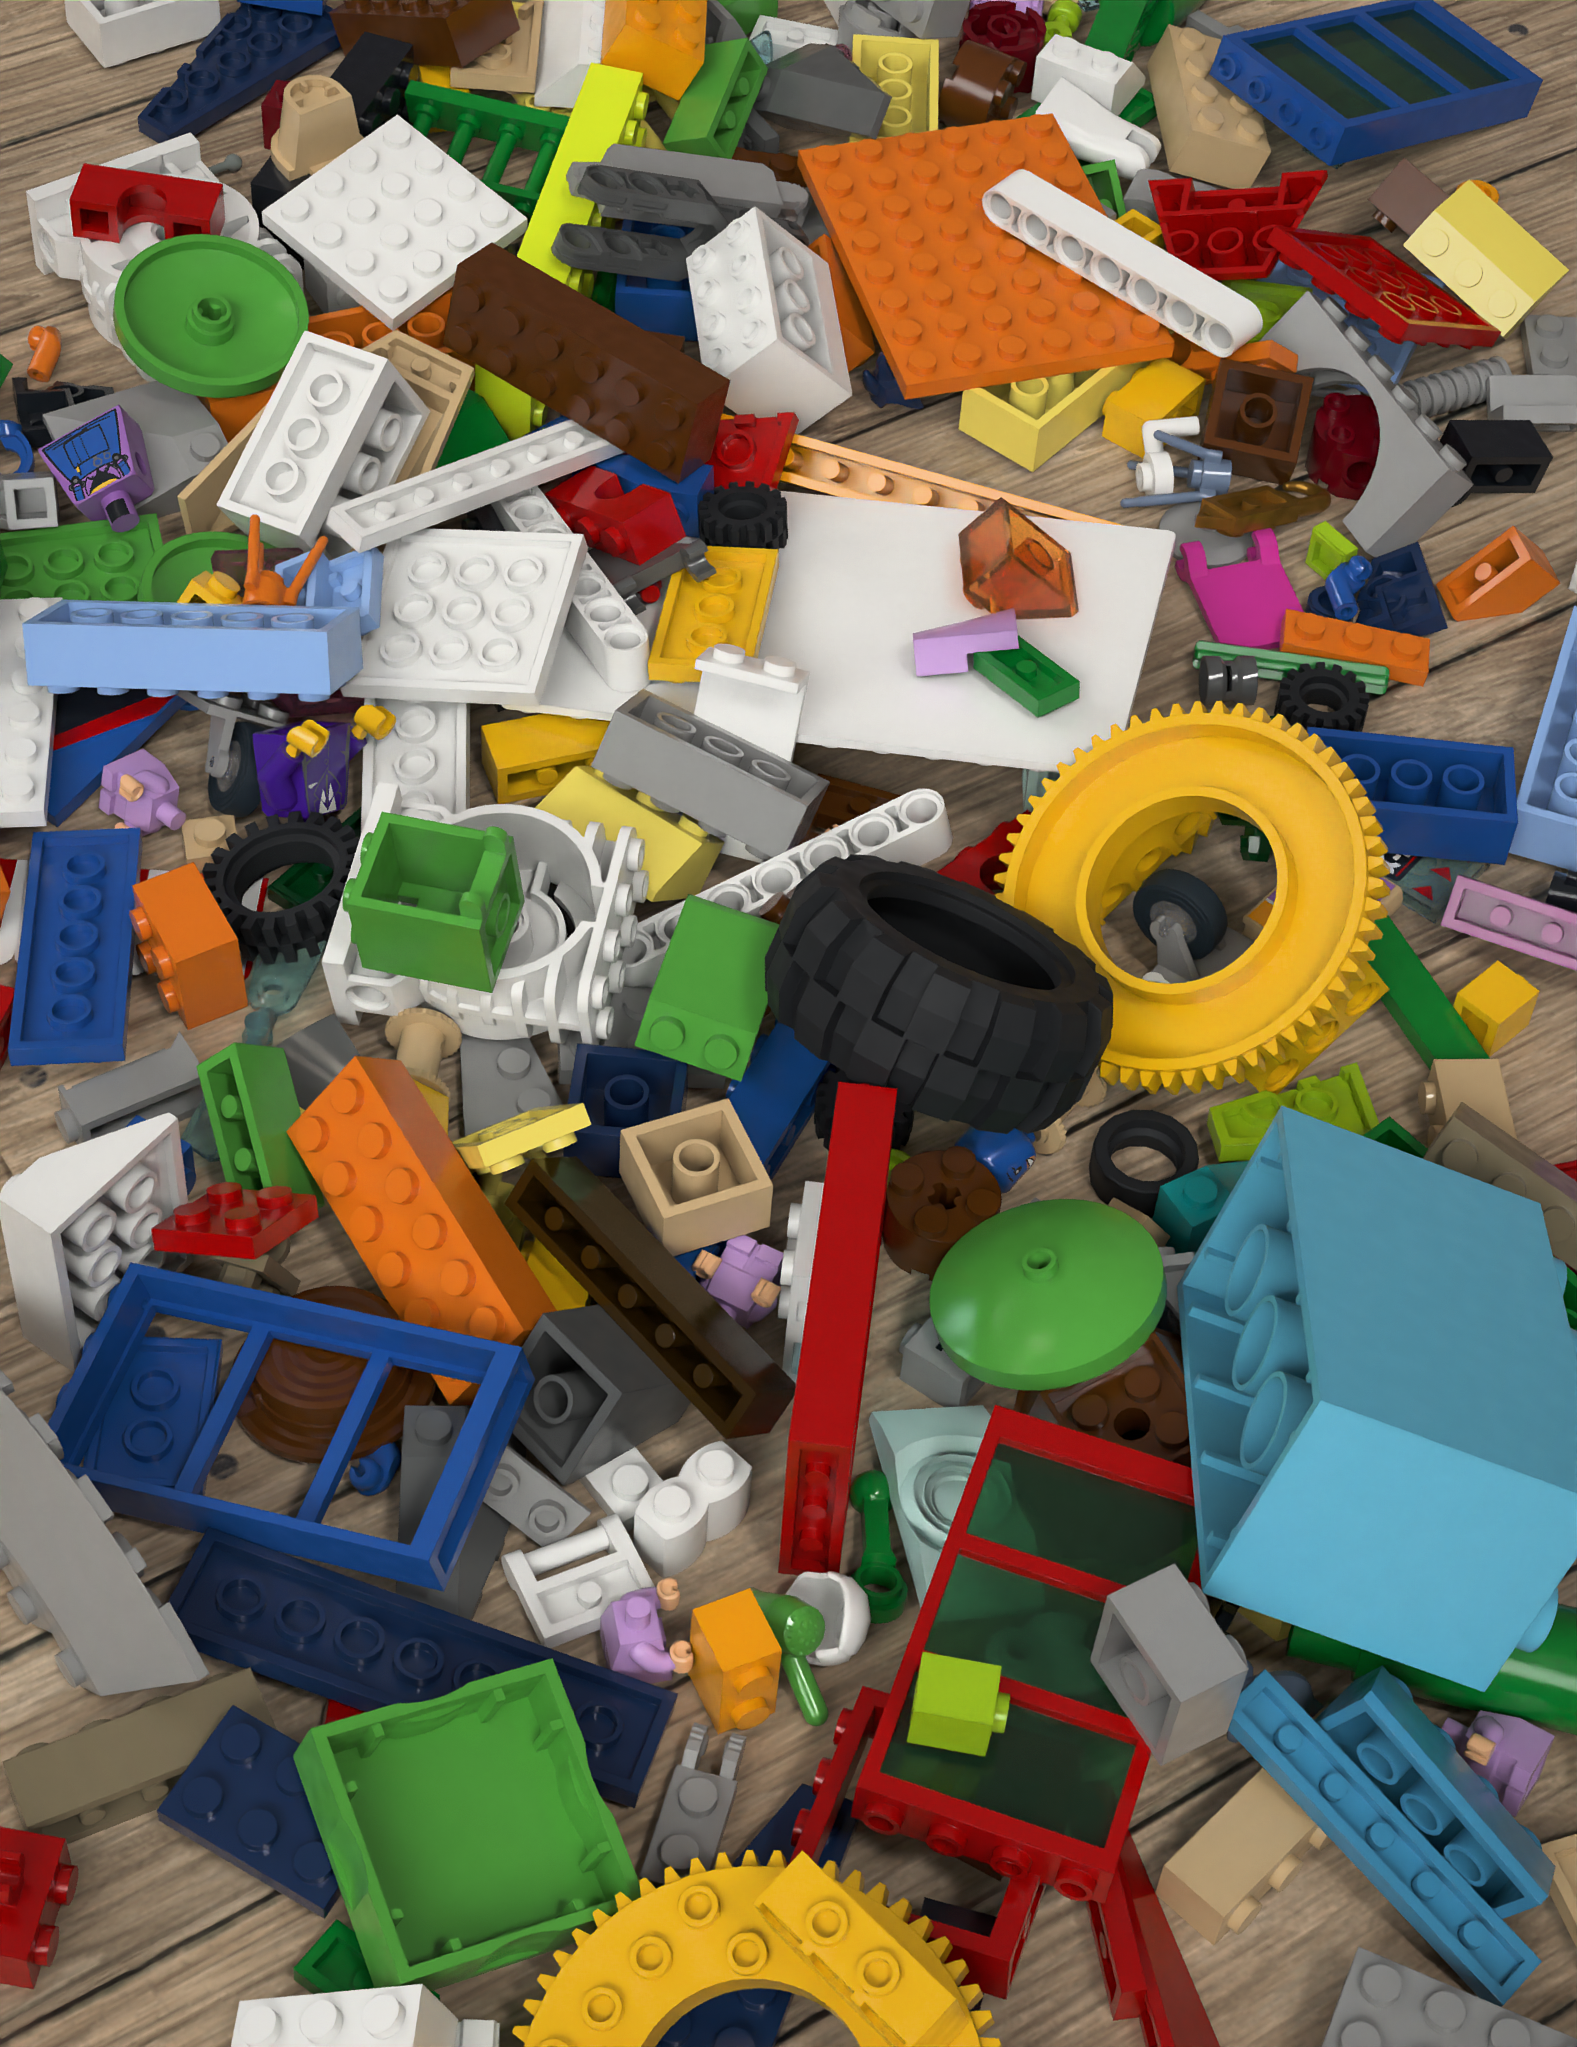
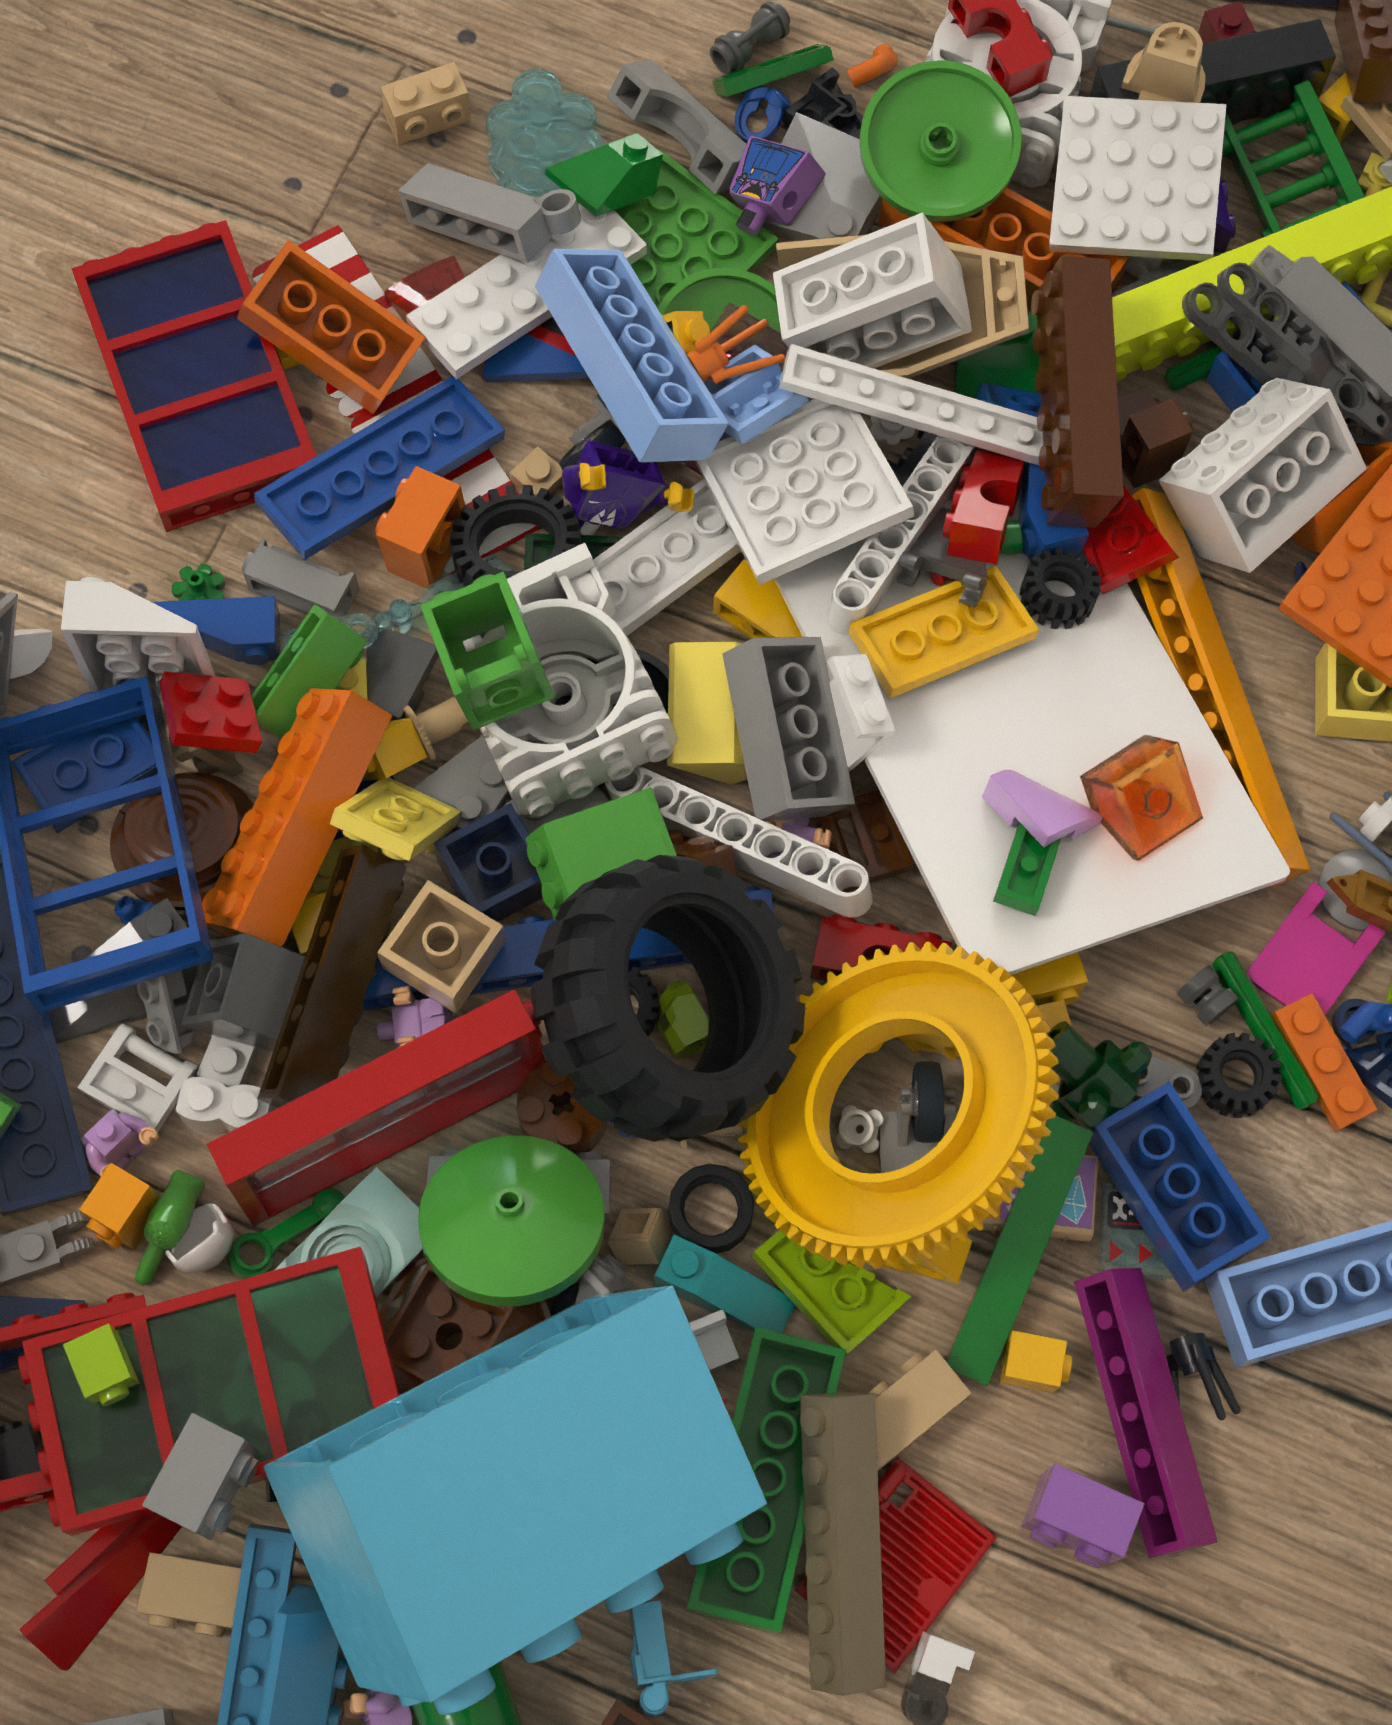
camera: 55 degrees right, 20 degrees up
lavender piece [99,749,186,836] -> none

